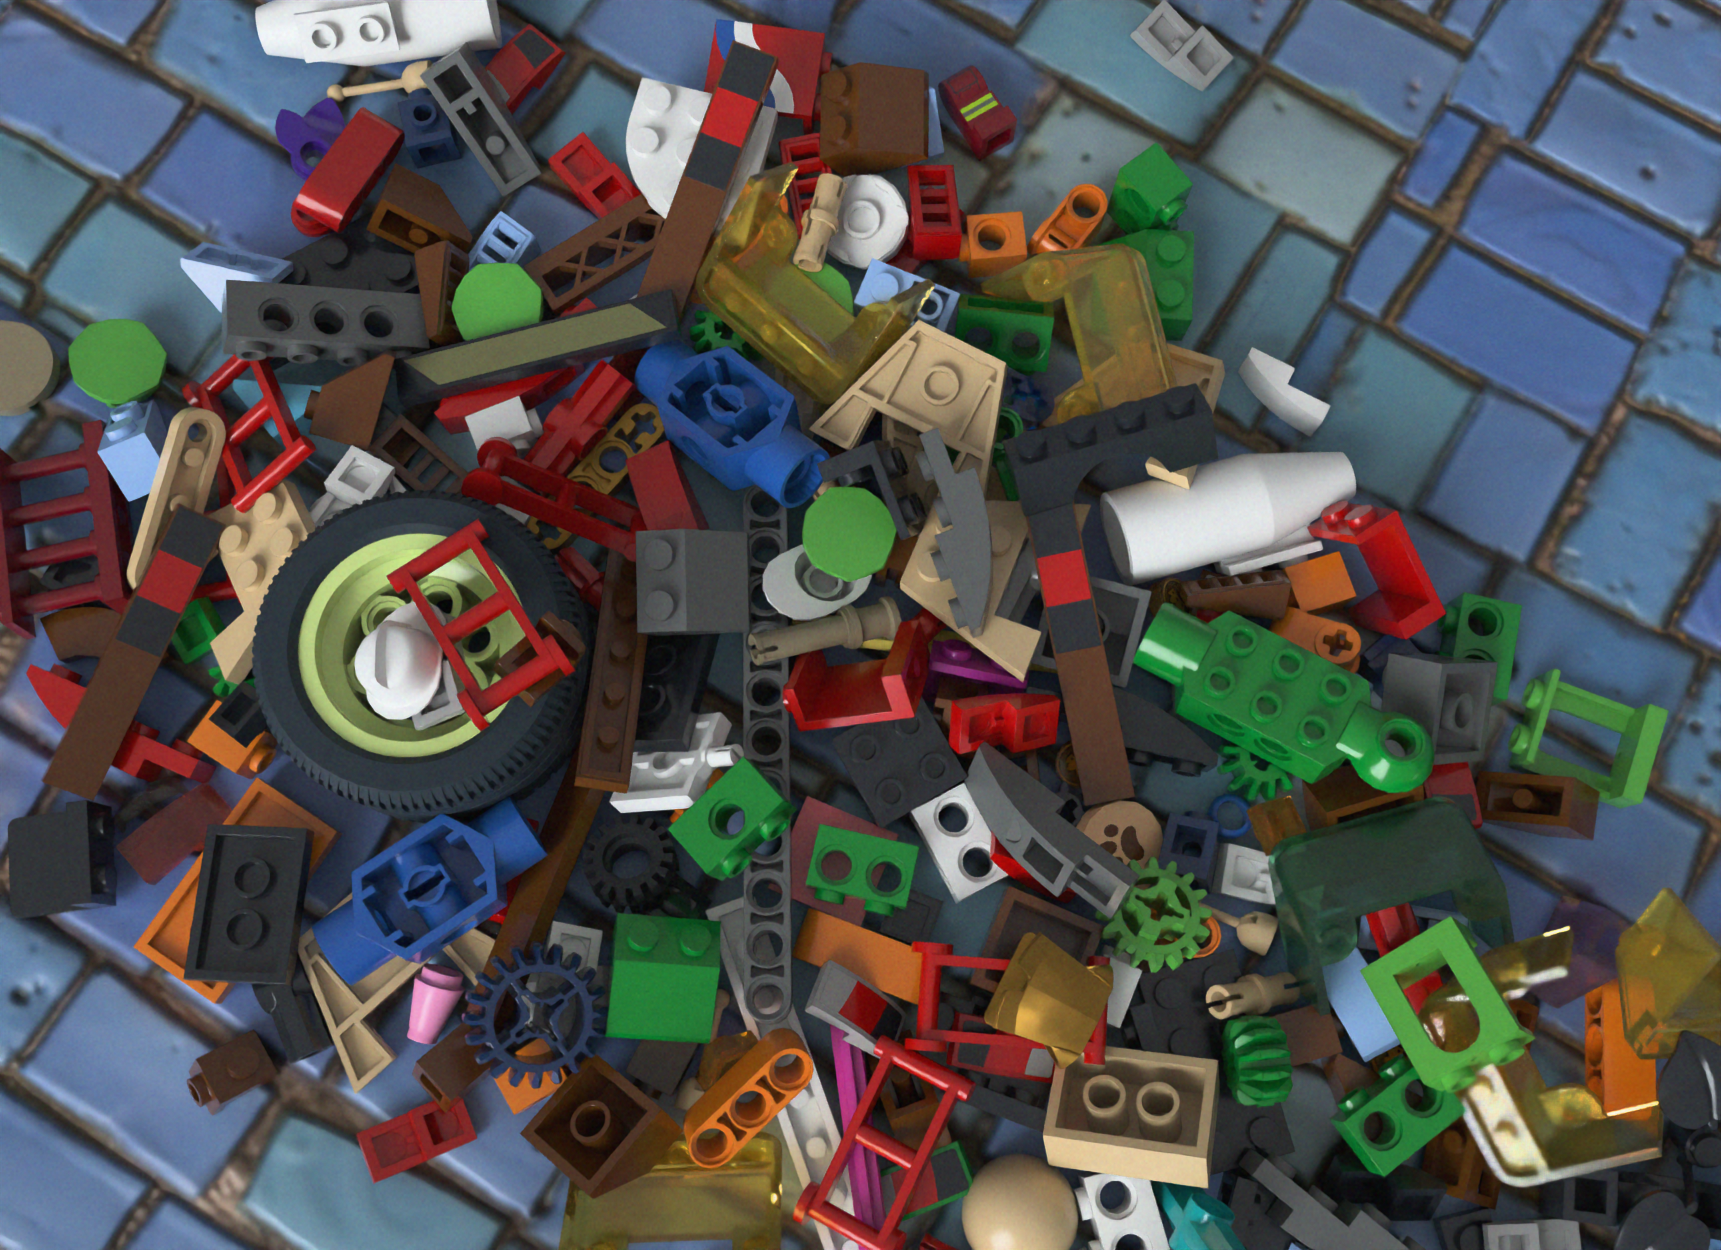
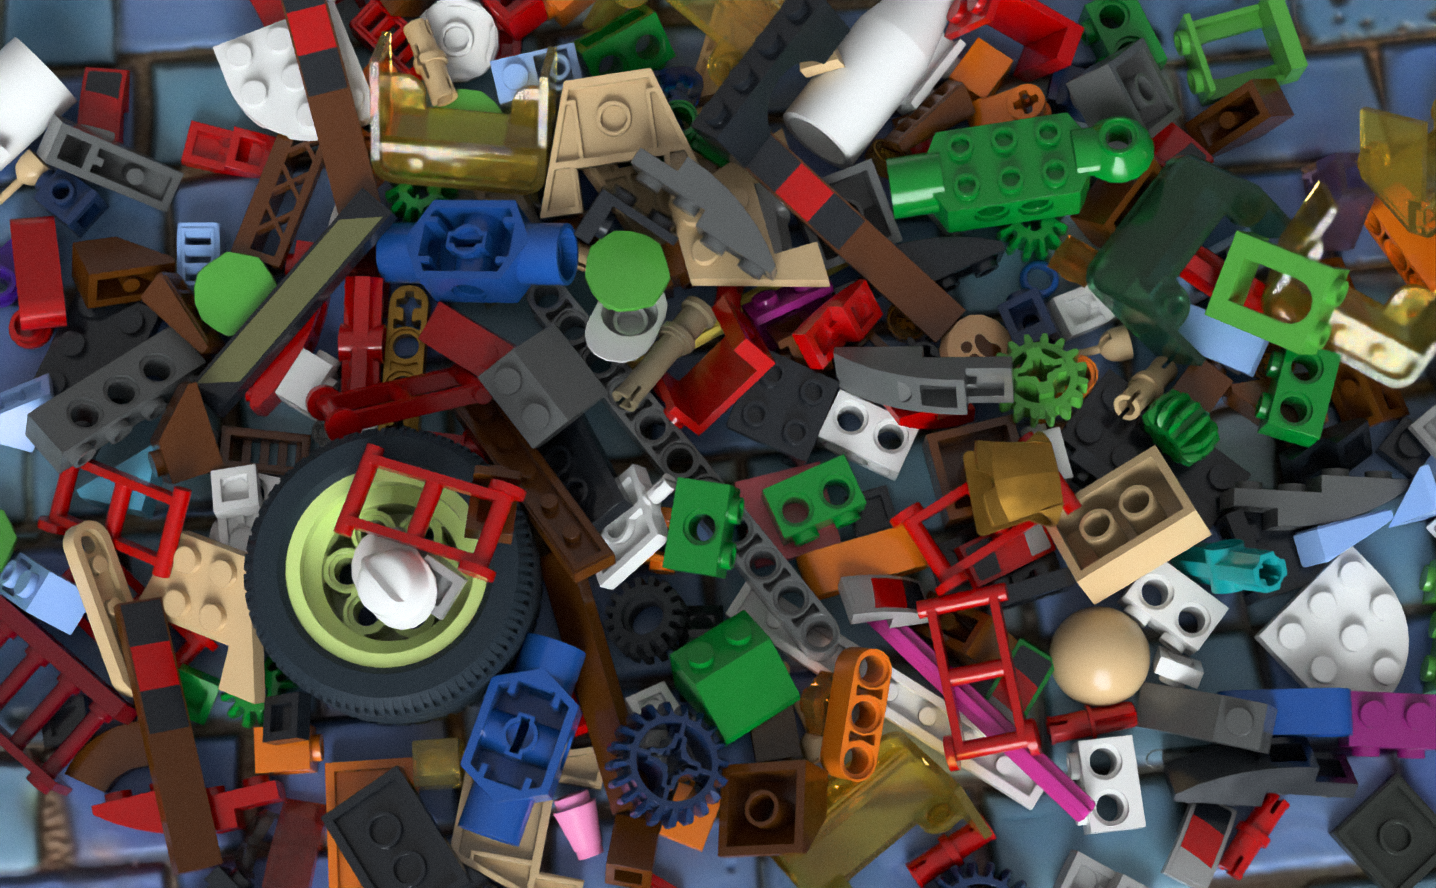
camera: 35 degrees left, 0 degrees up
none -> clear yellow brick [412,738,465,791]

